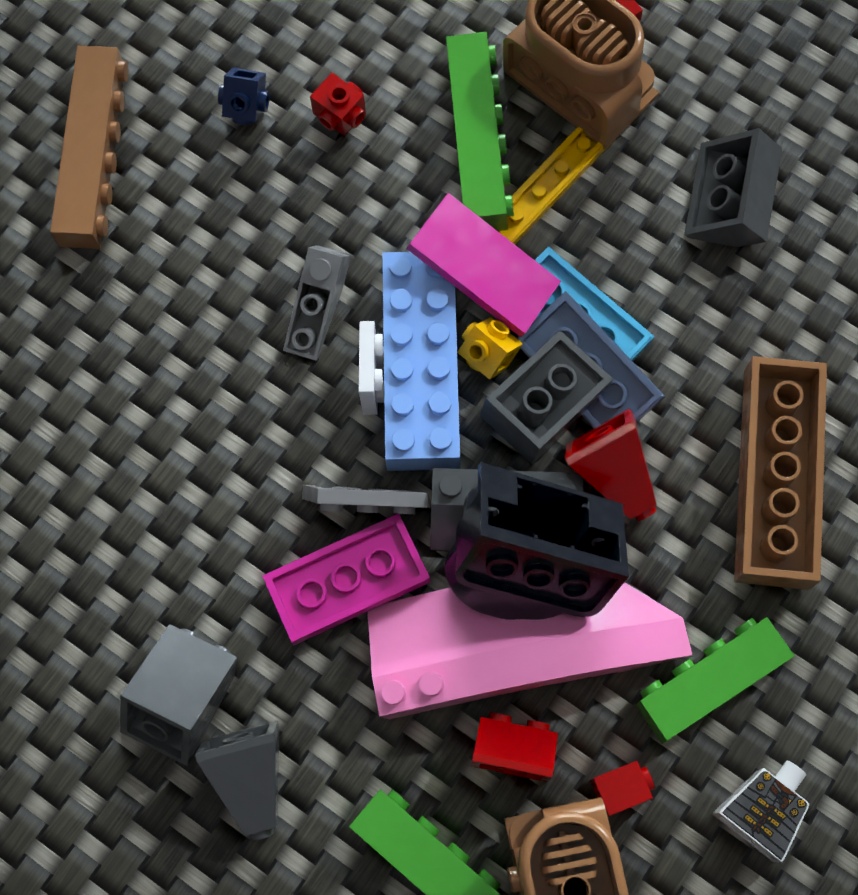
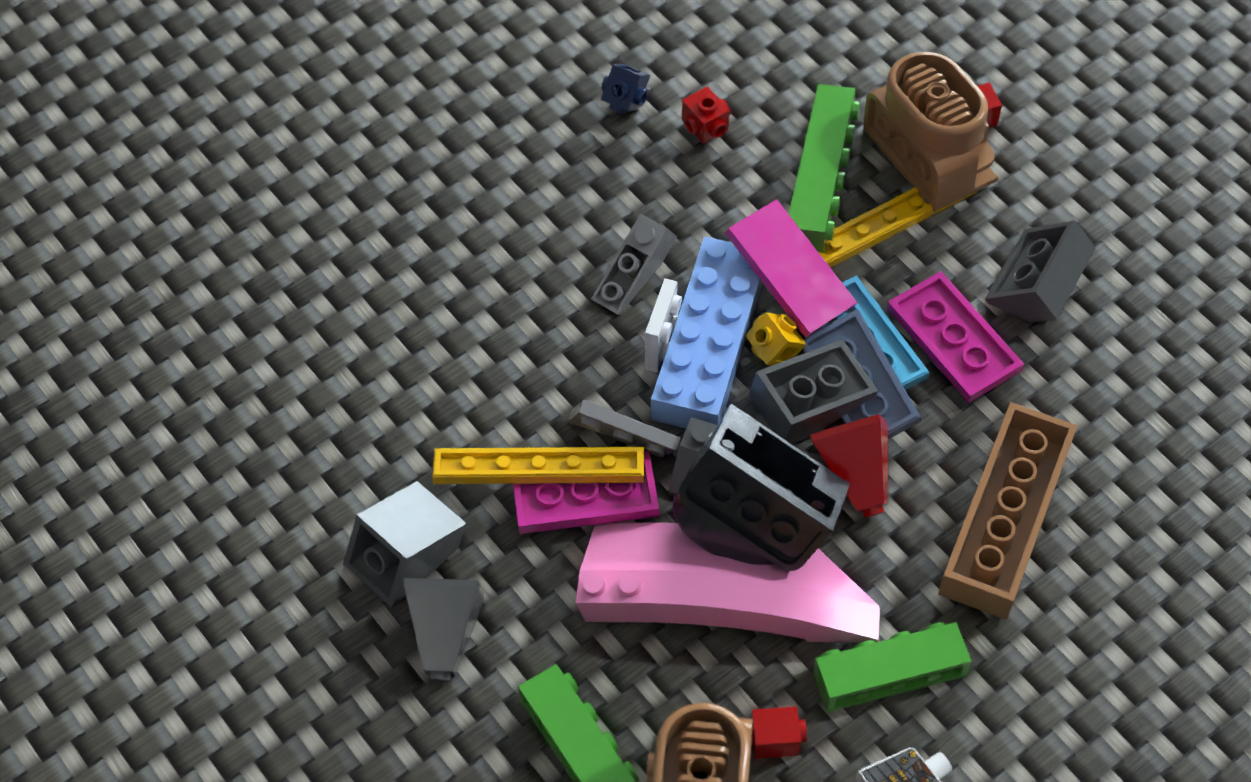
camera: 15 degrees right, 15 degrees down
medium nougat brick [50,45,129,249] -> none
red slope [471,712,558,782] -> none
none -> yellow tile [432,447,644,484]
none -> dark pink plate [887,271,1024,403]

